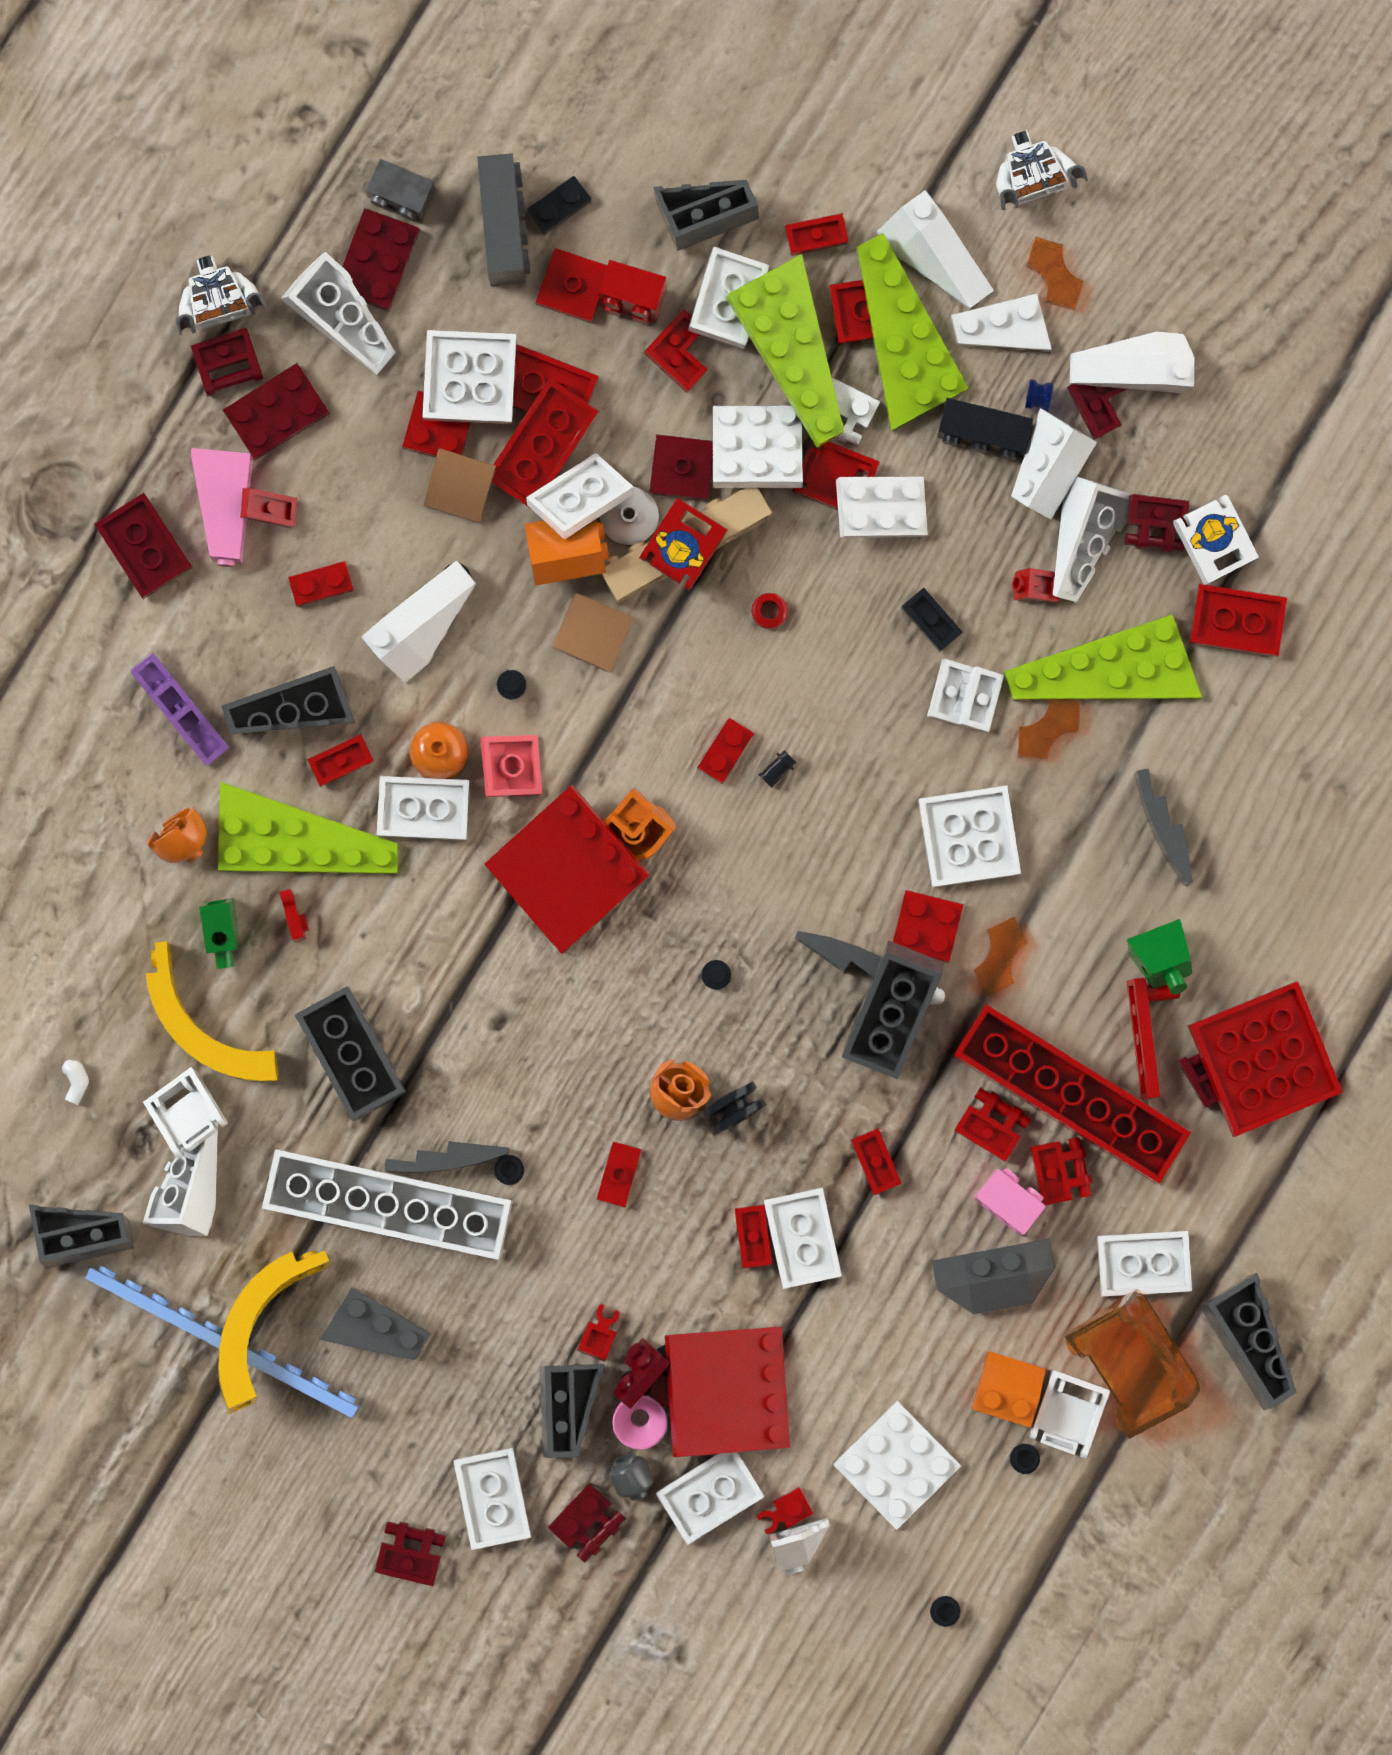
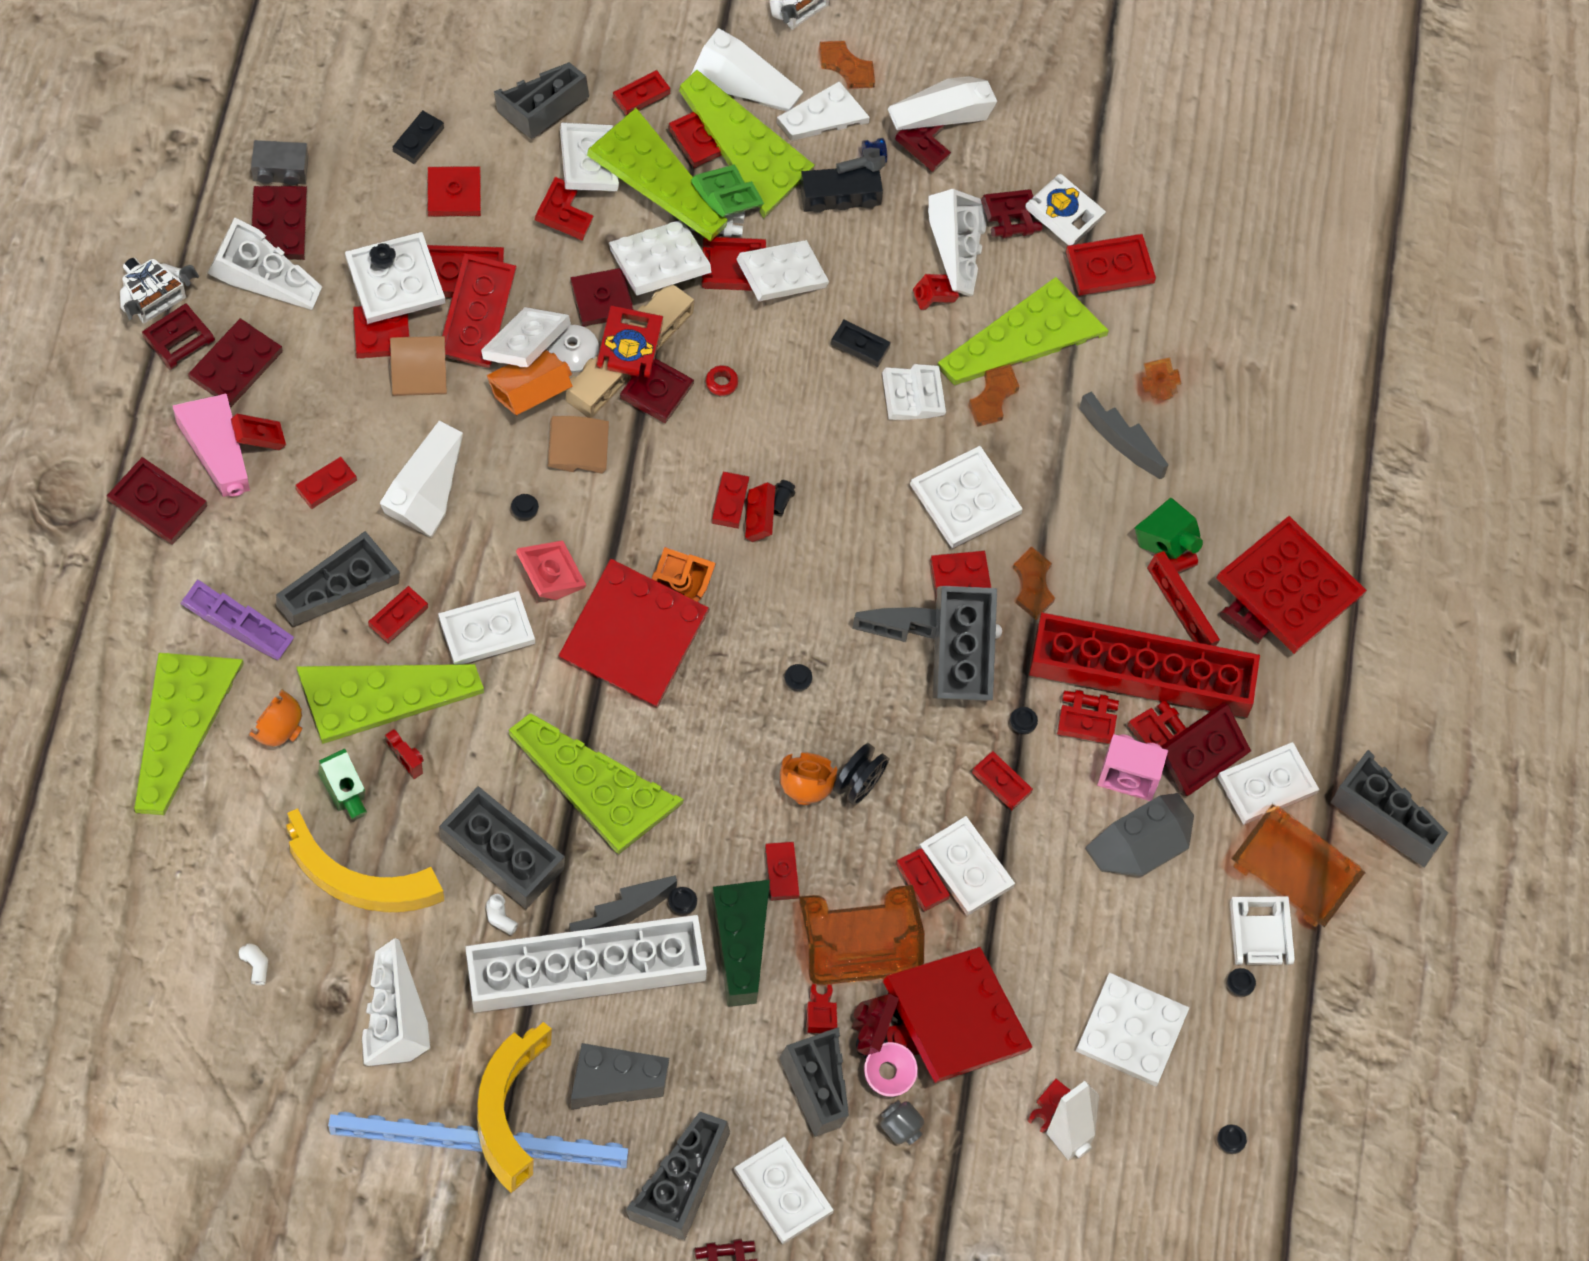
camera: 30 degrees left, 20 degrees down
dark grey wedge [29,1205,134,1269] -> none
white container [143,1067,228,1159] -> none
orange cylinder [410,722,469,779] -> none
dark grey brick [477,153,531,286] -> none
dark red plate [548,1483,626,1563] -> none
red brick [599,260,667,325] -> none
white plate [656,1452,765,1545] -> none
orange slope [970,1351,1046,1428] -> none
white wedge [1011,408,1097,519] -> none
none -> lime wing [134,653,244,815]
none -> black plate [369,243,396,269]
none -> white arm [486,894,518,936]
none -> lime wing [508,713,684,855]
none -> dark red plate [620,358,694,424]
none -> dark grey wedge [626,1111,730,1241]
none -> bright green slope [691,164,764,217]
none -> dark green wedge [712,880,770,1007]
none -> red plate [745,482,775,542]
none -> clear orange windscreen [799,885,925,985]
none -> dark grey bar [836,148,885,174]
none -> black plate [1010,707,1038,734]
none -> clear orange brick [1141,357,1181,401]
none -> dark red plate [1161,703,1251,797]

